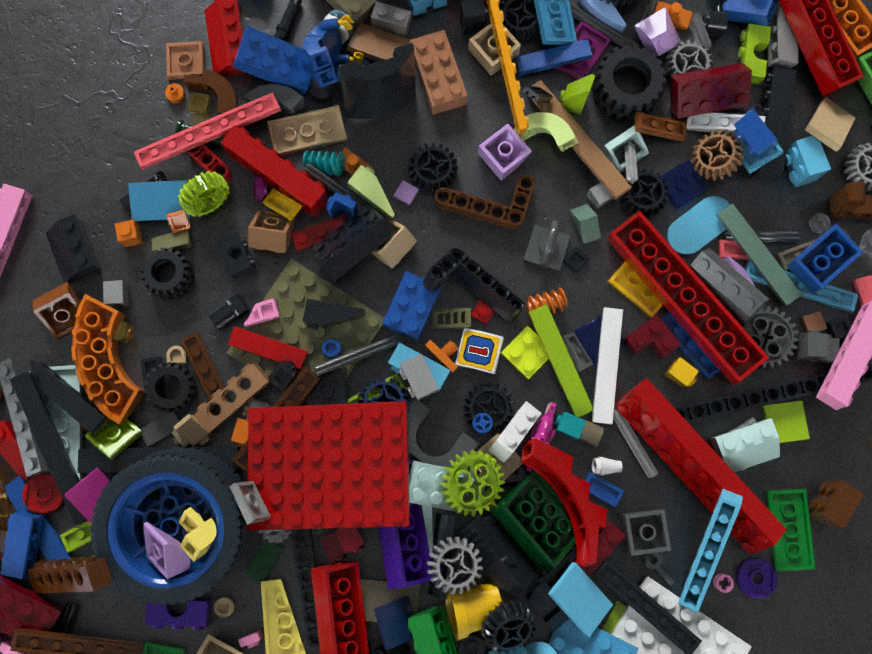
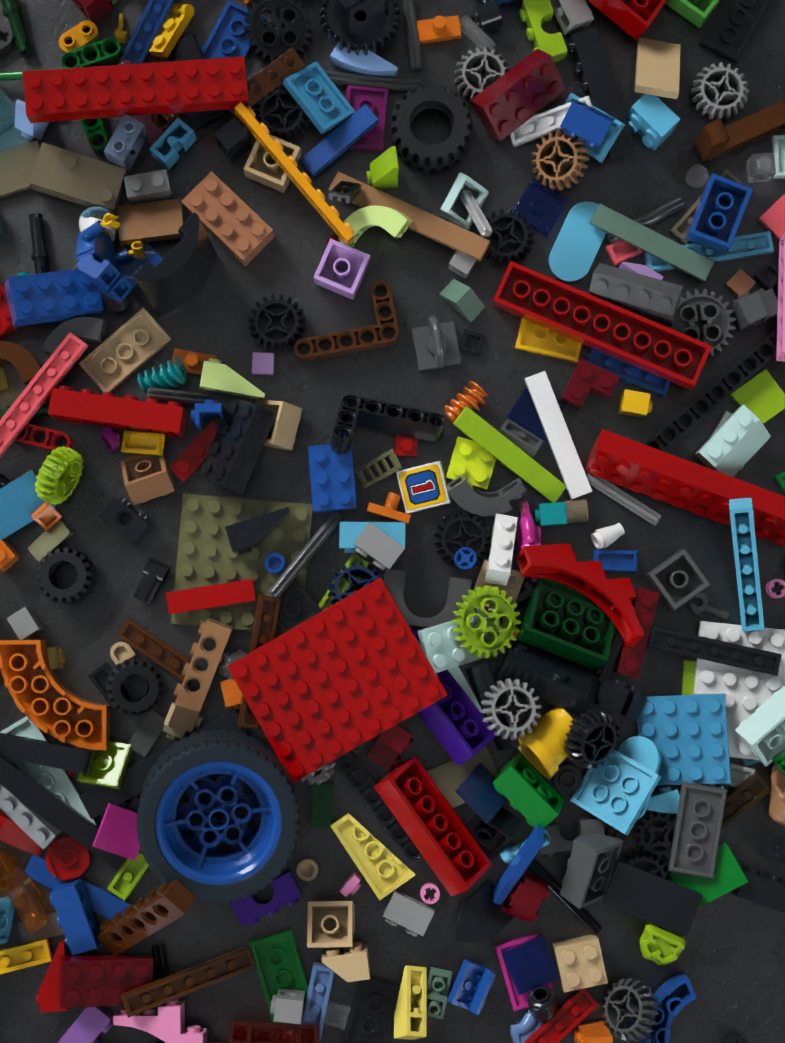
camera: 30 degrees left, 5 degrees up
lavender slope [143,522,191,579] -> none
light yellow brick [179,507,217,562] -> none
light grey tile [229,481,271,525] -> none
bright pink tile [244,298,280,328] -> none
black bracket [268,359,299,390] -> none
medium azure tile [548,562,613,637] -> none
lavender slope [634,7,681,56] -> none
dark orange tile [634,112,686,142] -> none
none -> dark grey arch [446,474,526,516]

